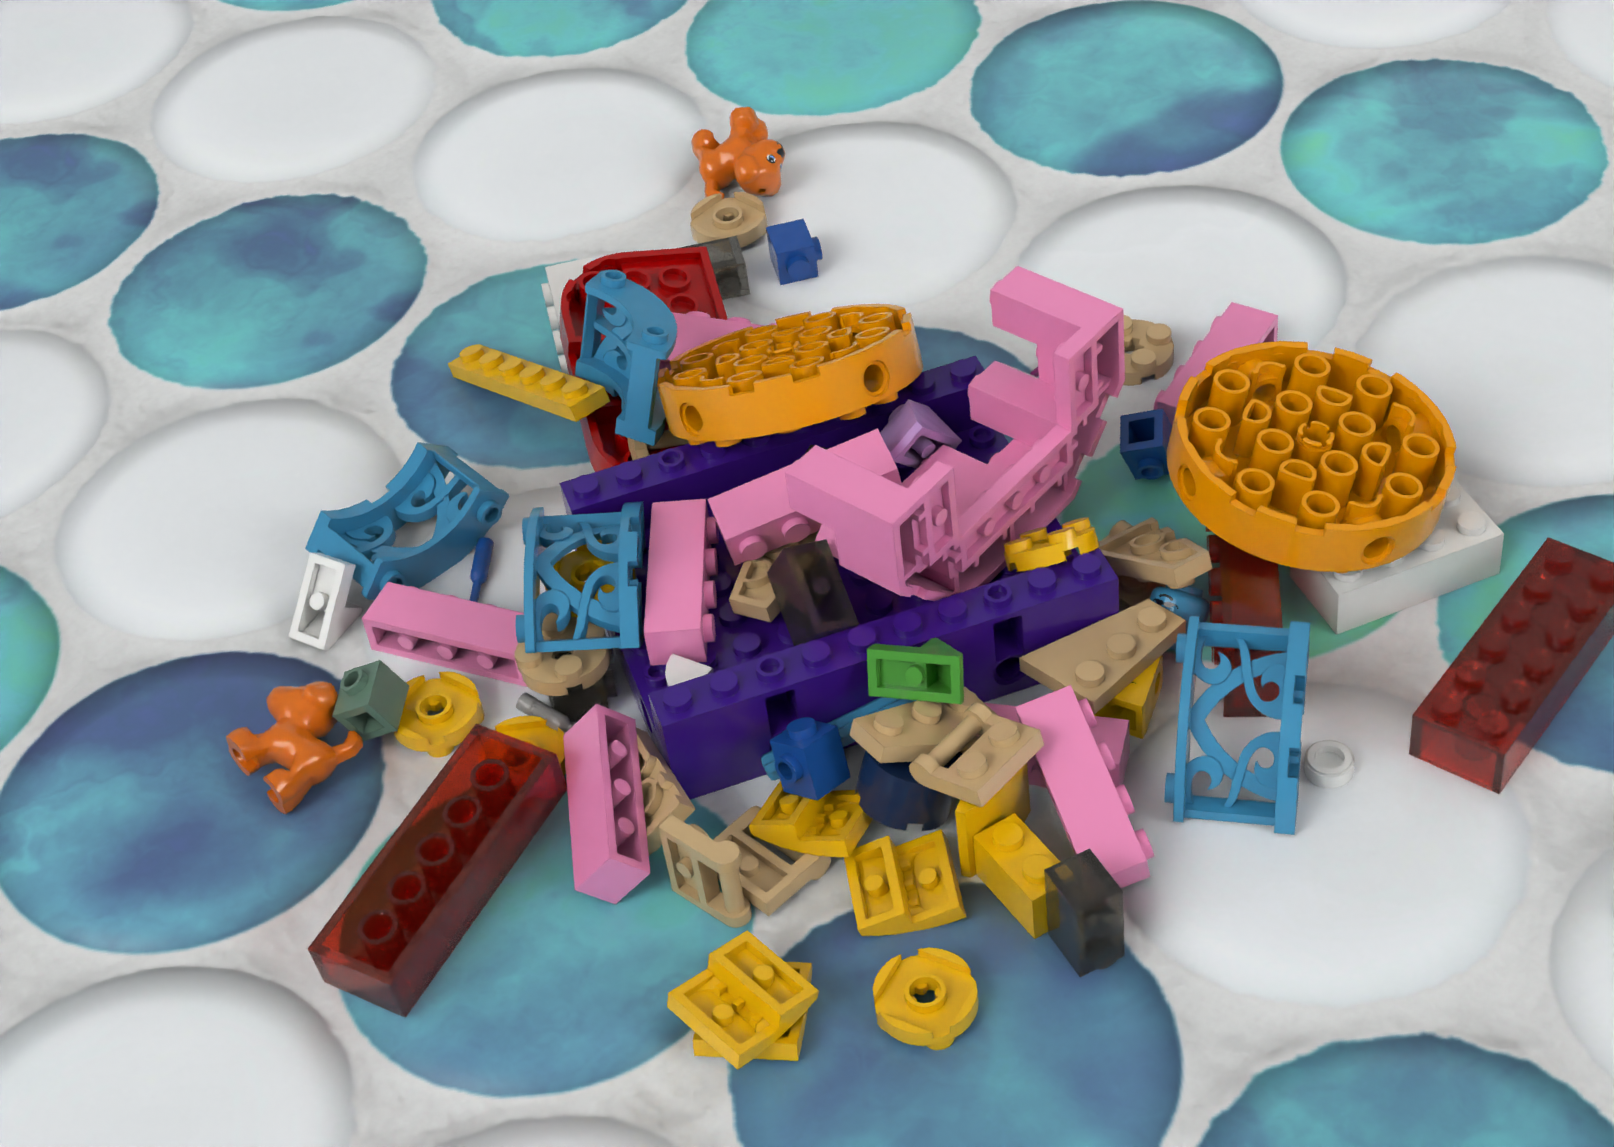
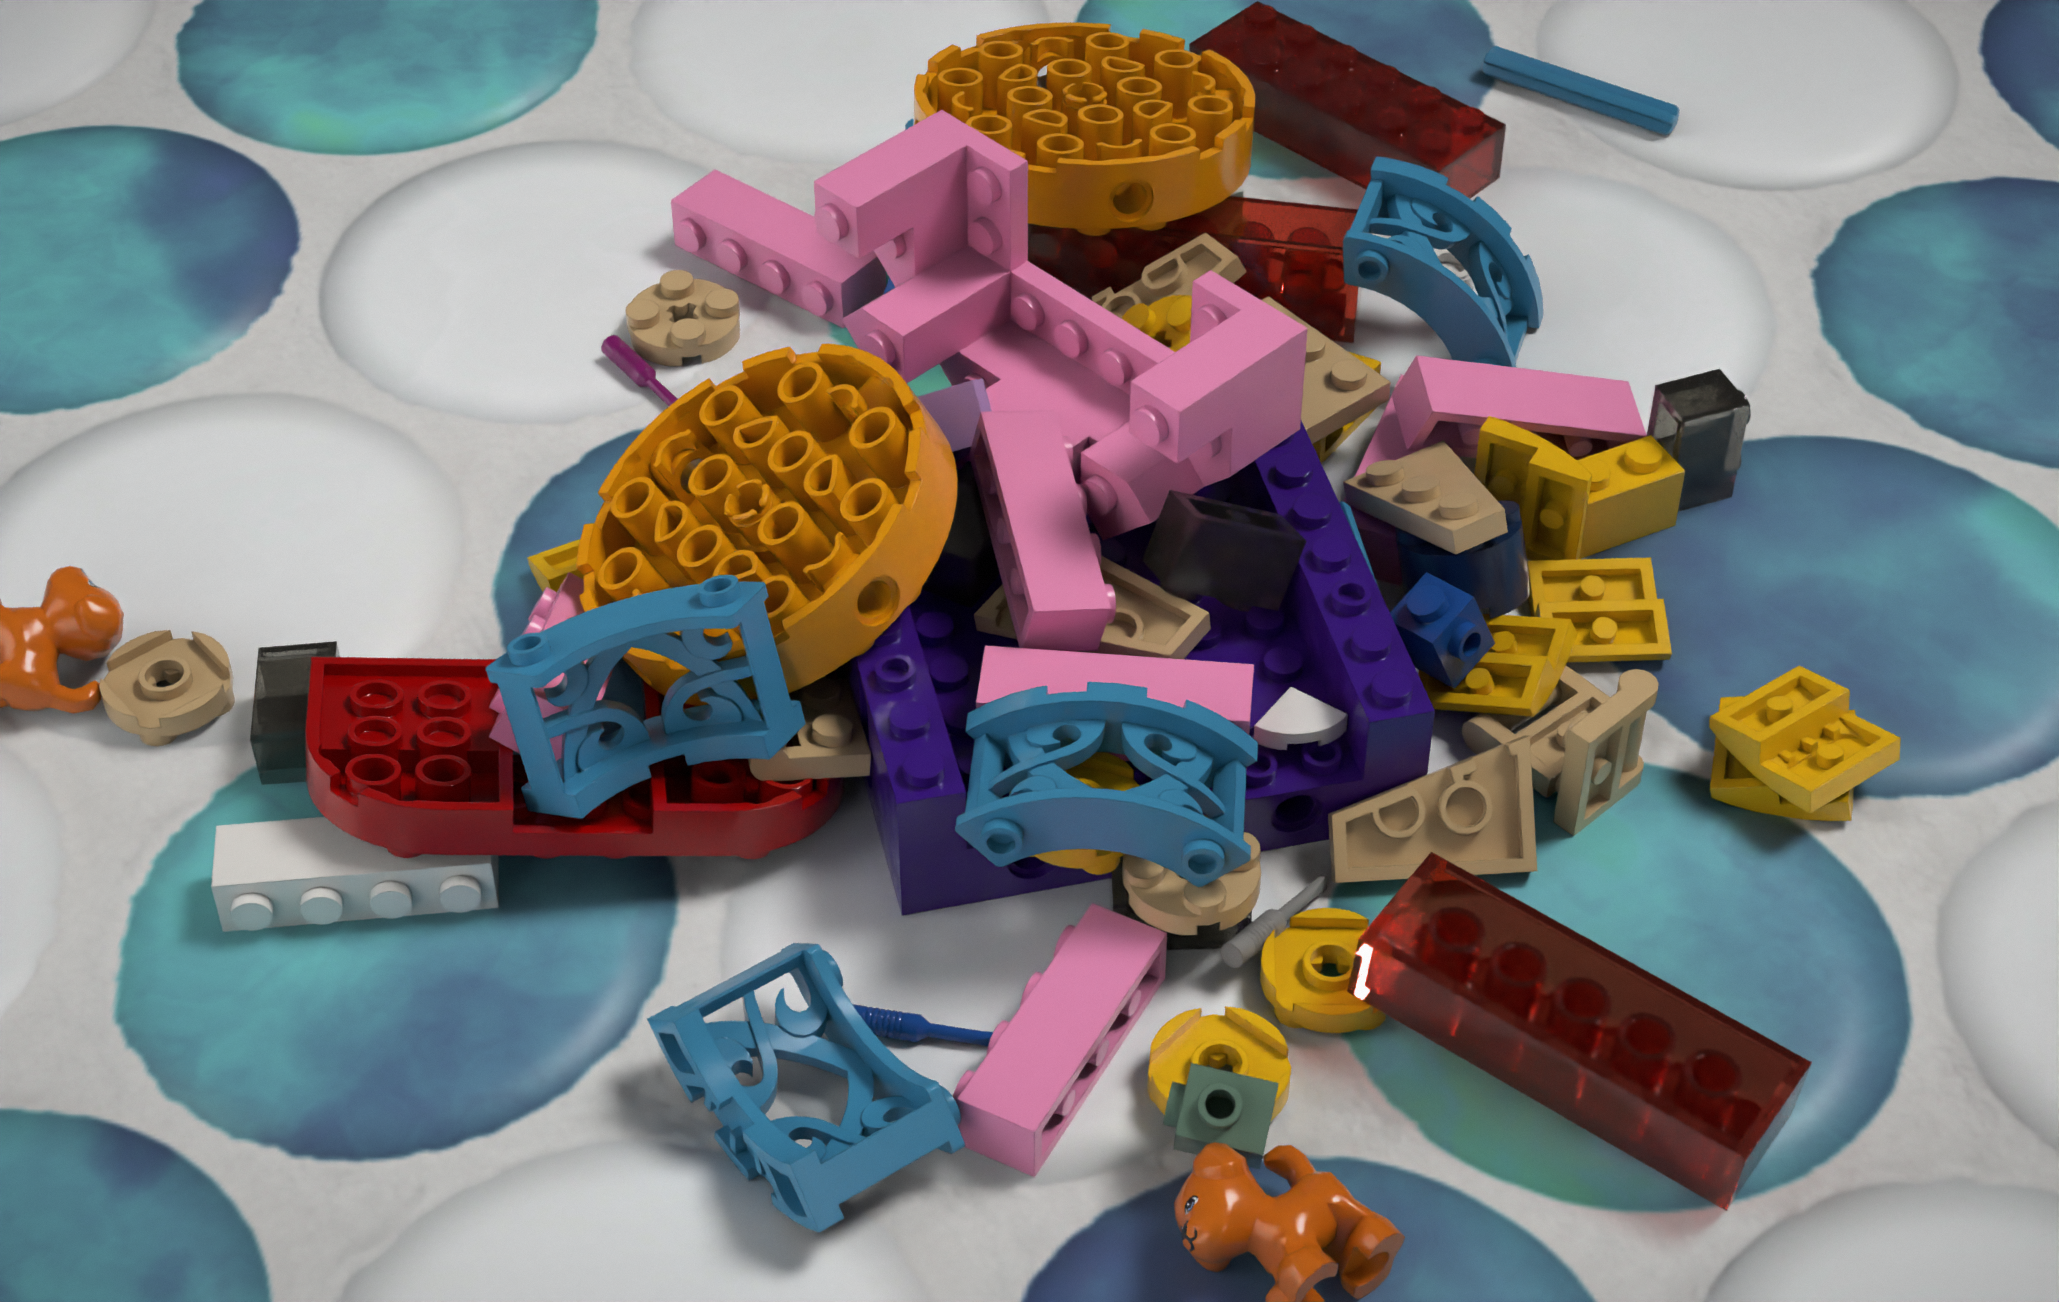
camera: 90 degrees left, 0 degrees up
white slope [288,552,363,650] -> none
yellow plate [448,344,610,422] -> none
bright pink brick [563,704,651,905] -> none
blue brick [766,218,823,285] -> none
bright green slope [867,638,964,704] -> none
yellow plate [873,947,979,1050] -> none
tan plate [909,702,1044,807] -> none

